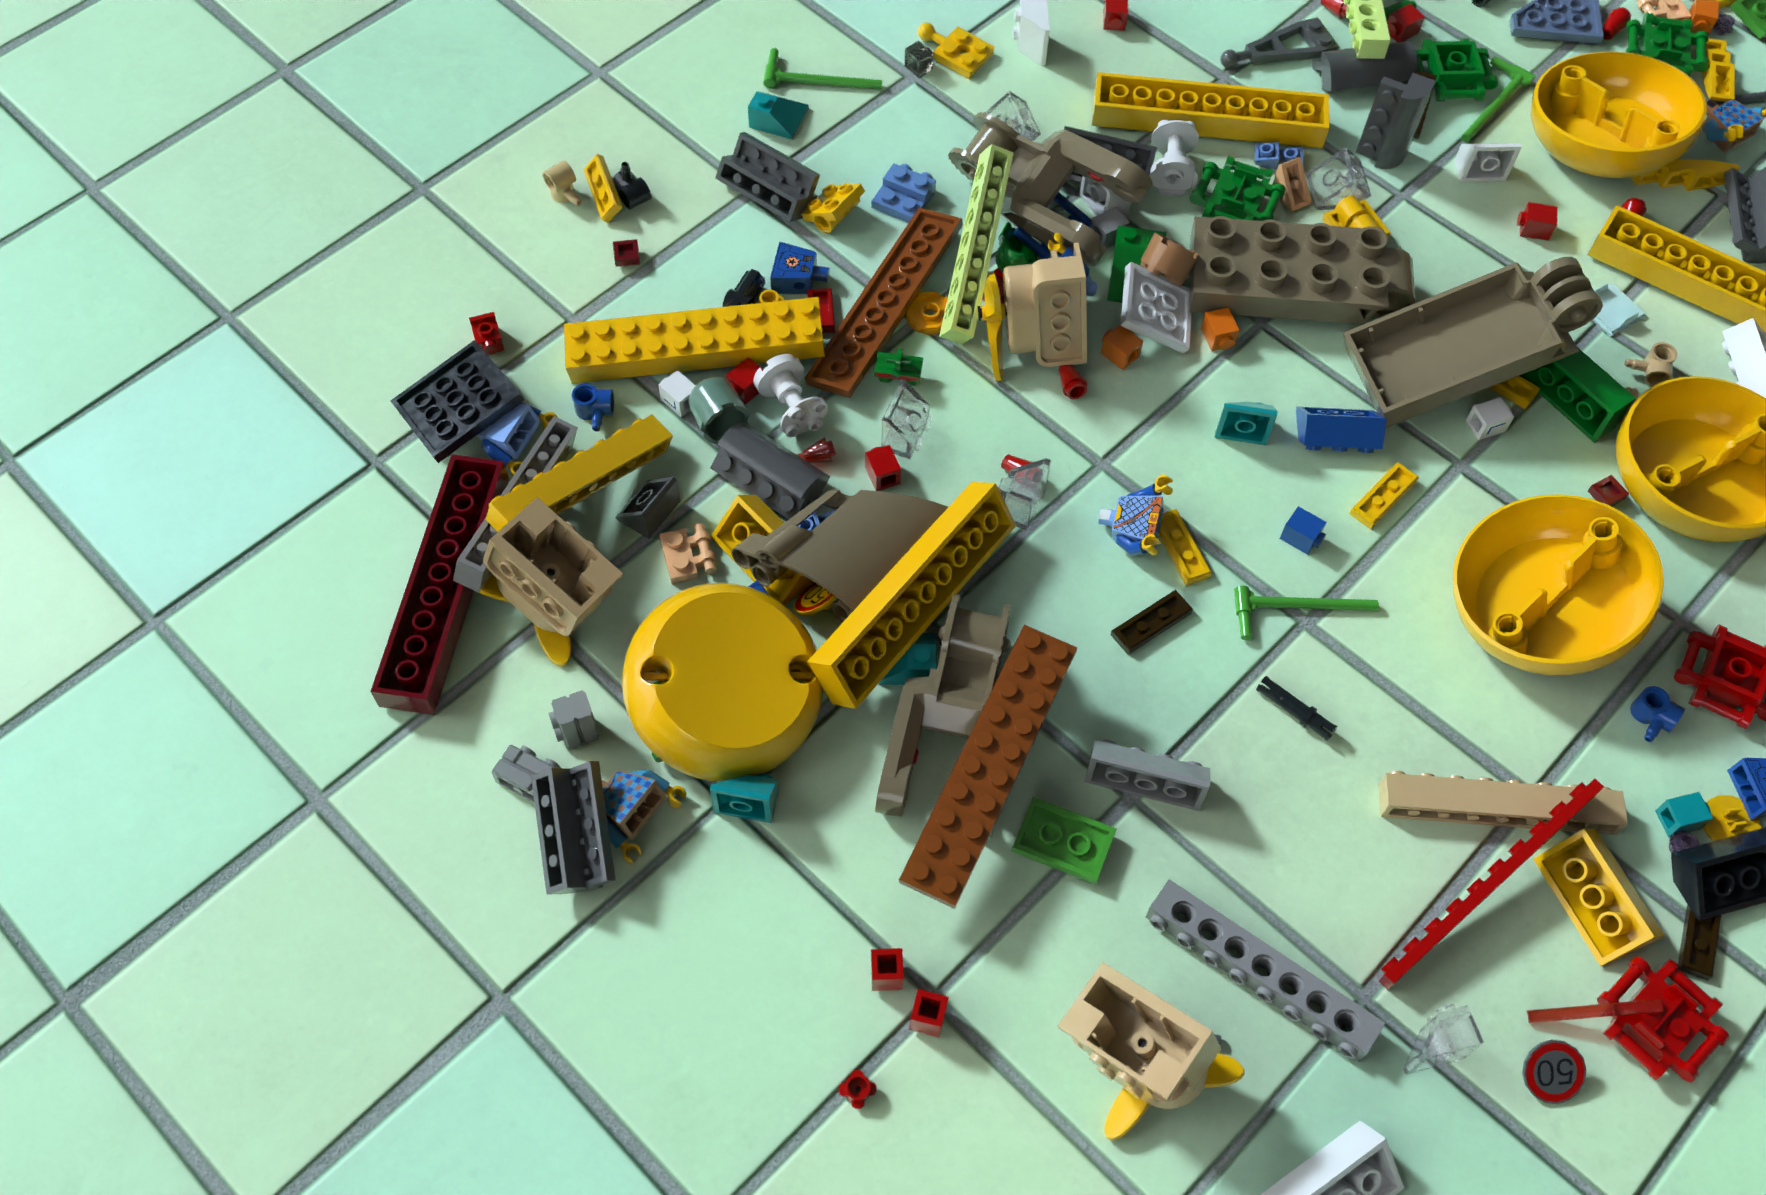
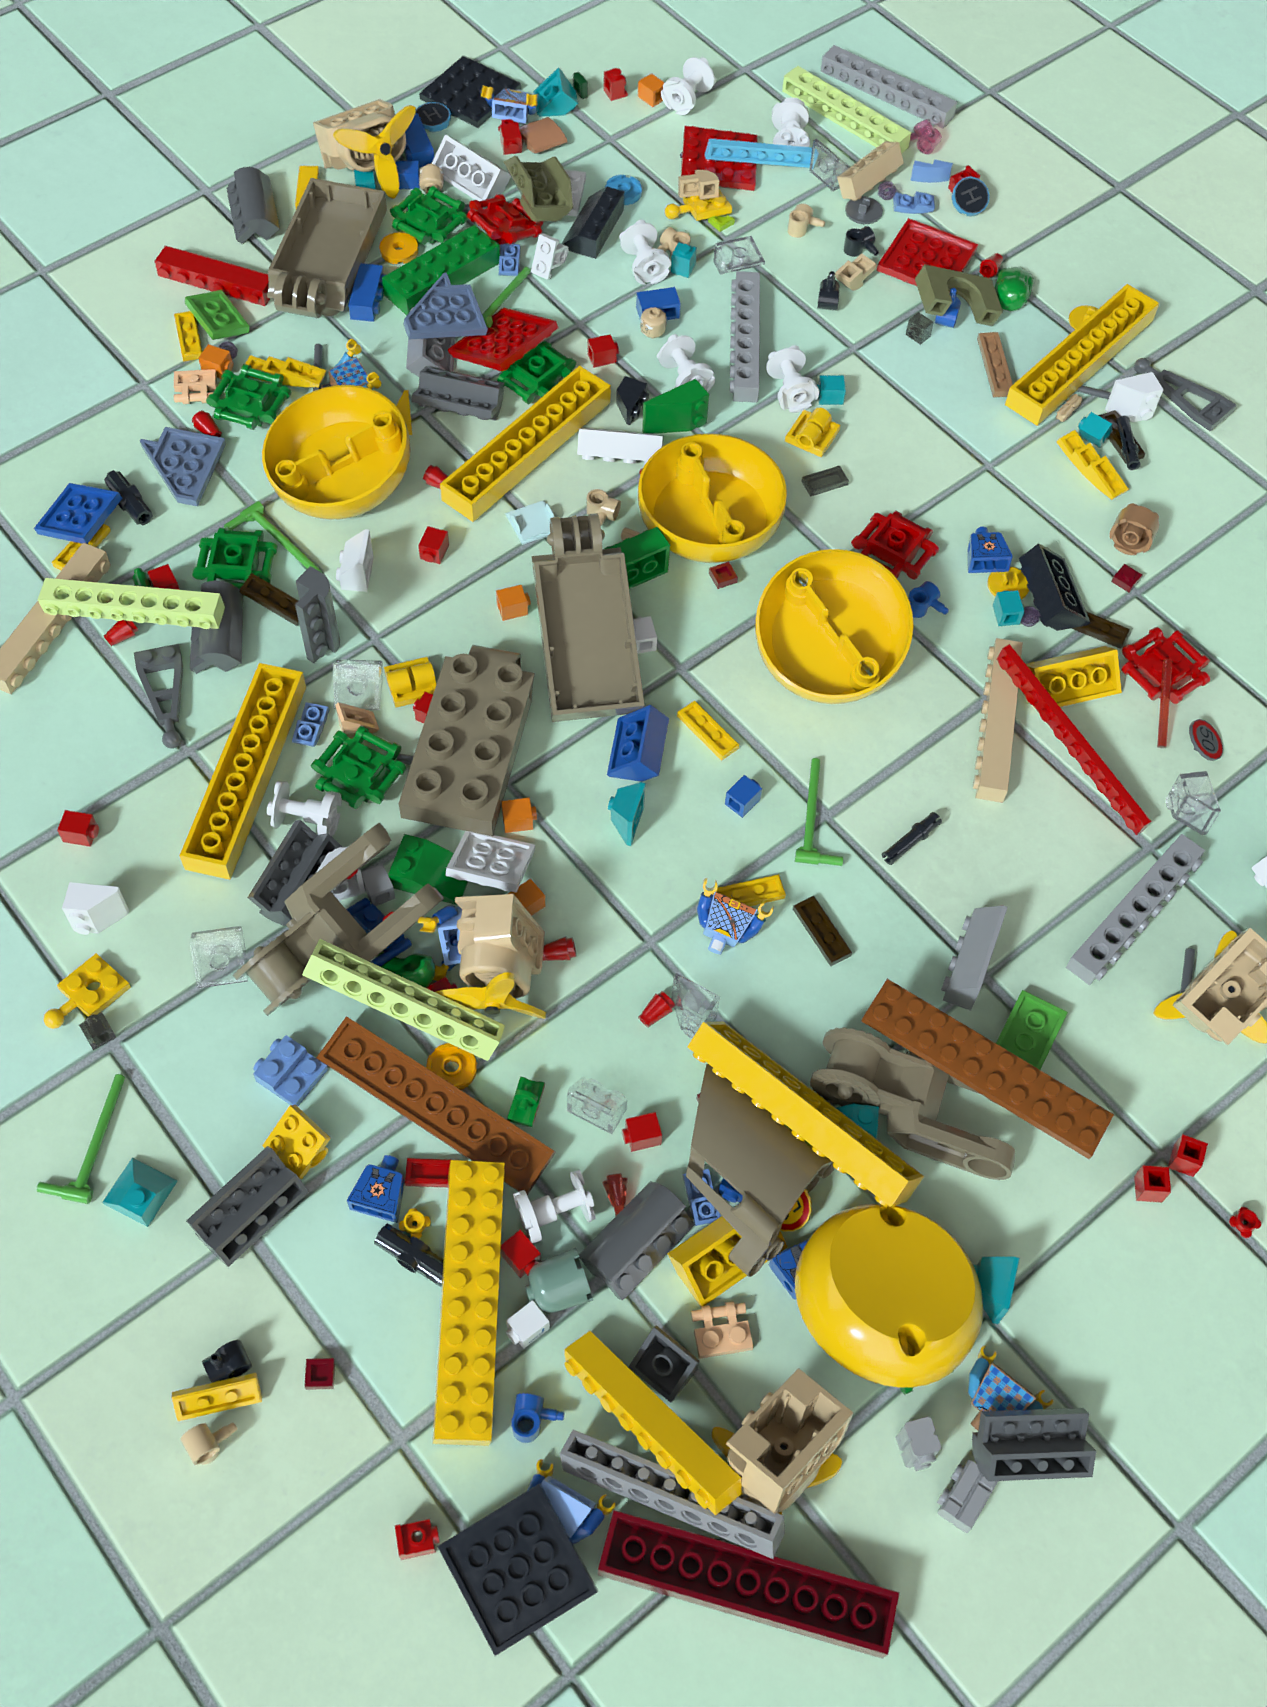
camera: 85 degrees left, 0 degrees up
medium nougat brick [1140,232,1199,286] -> none

